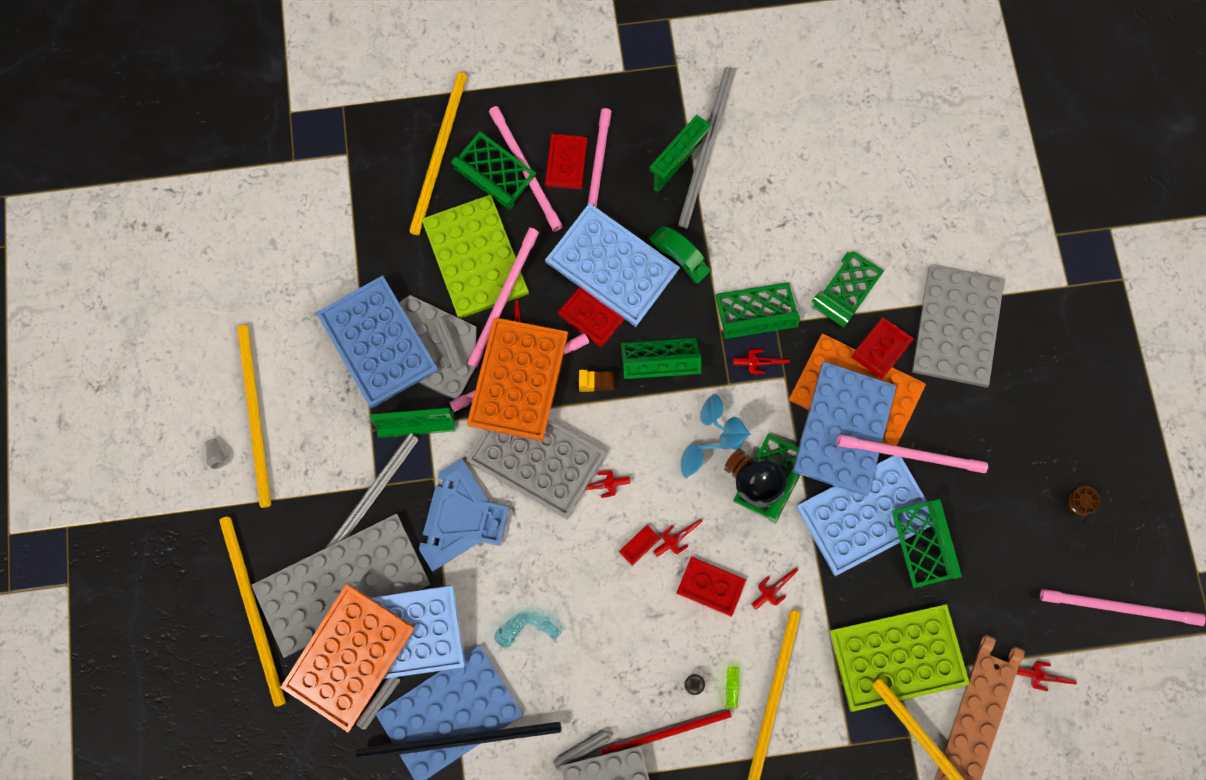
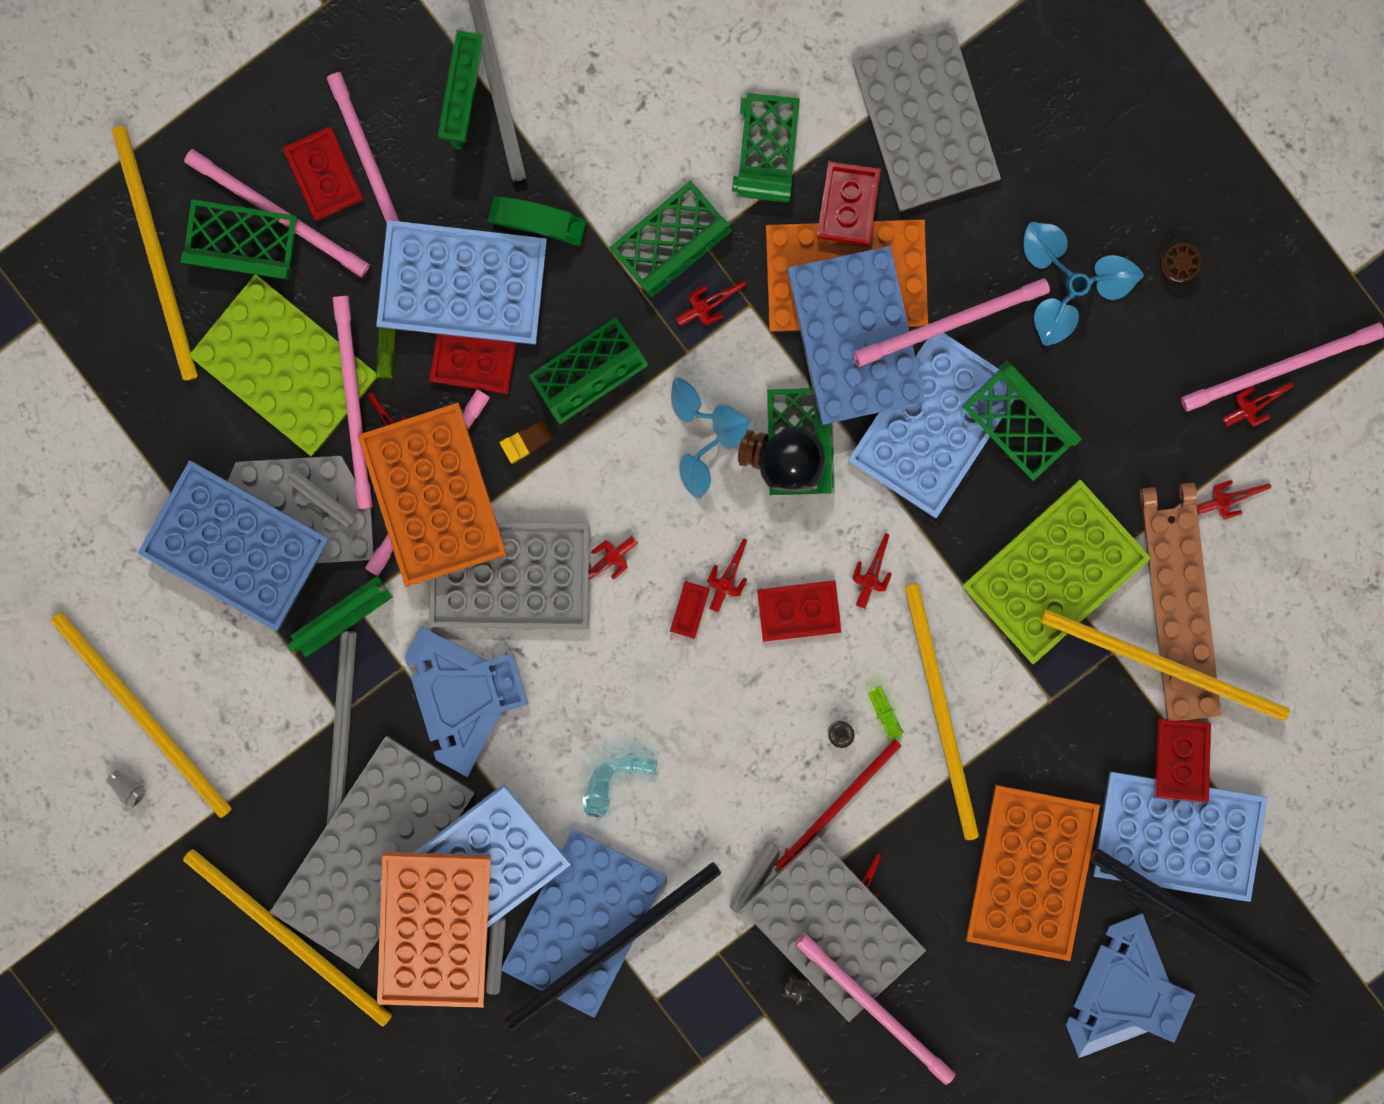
camera: 30 degrees left, 15 degrees up
none -> clear neon green axle [375,327,396,378]
none -> dark azure plant [1023,222,1144,346]
none -> red piece [1222,383,1294,427]

